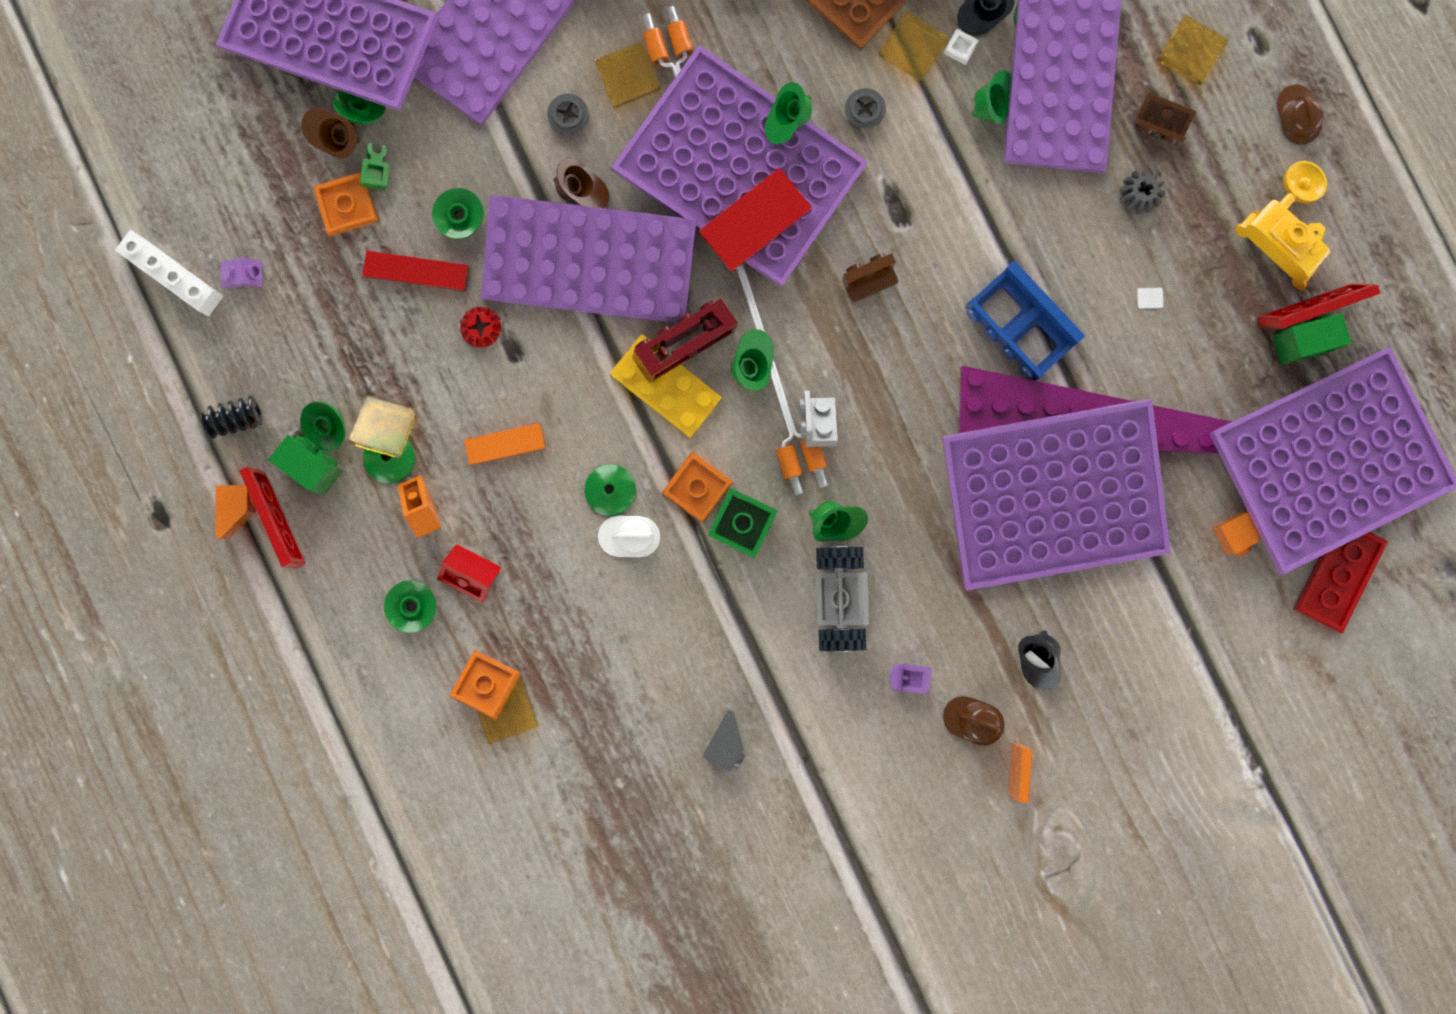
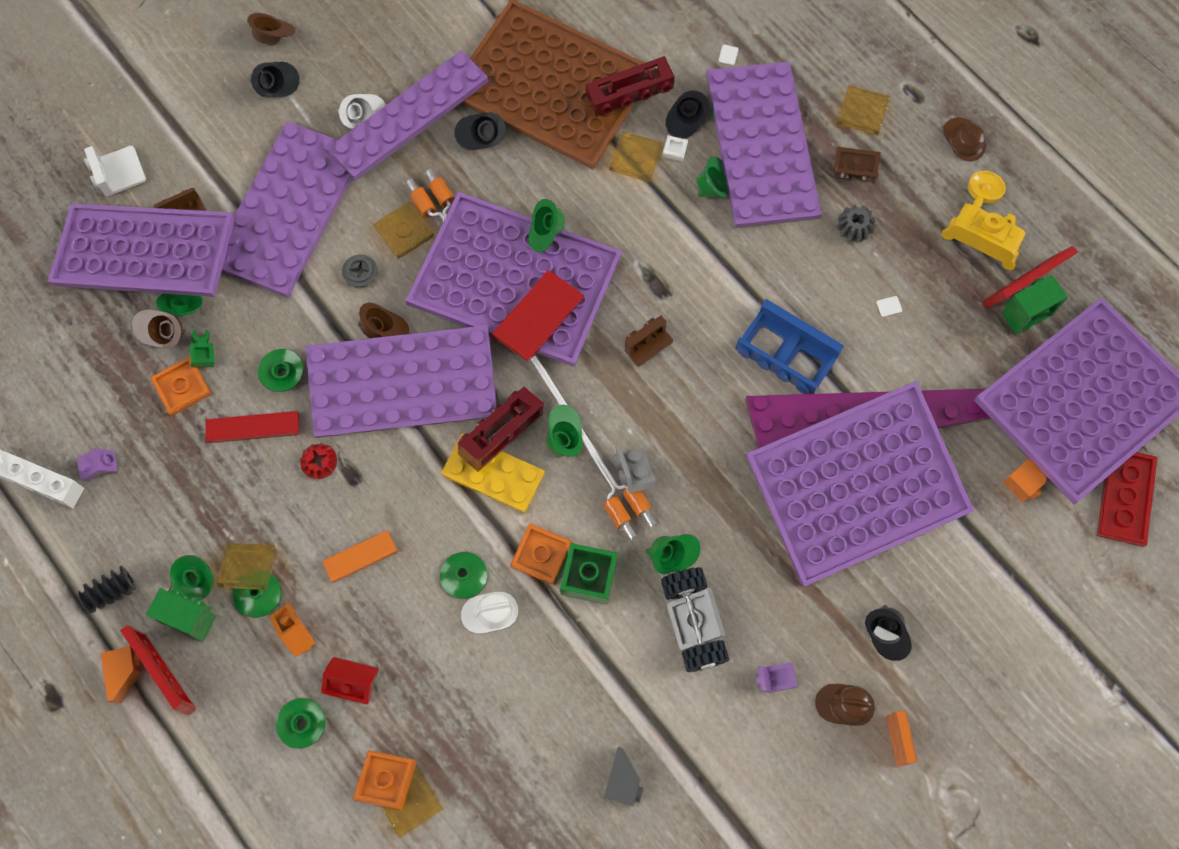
camera: 10 degrees left, 15 degrees down
dark grey gear [845,88,886,130] -> none

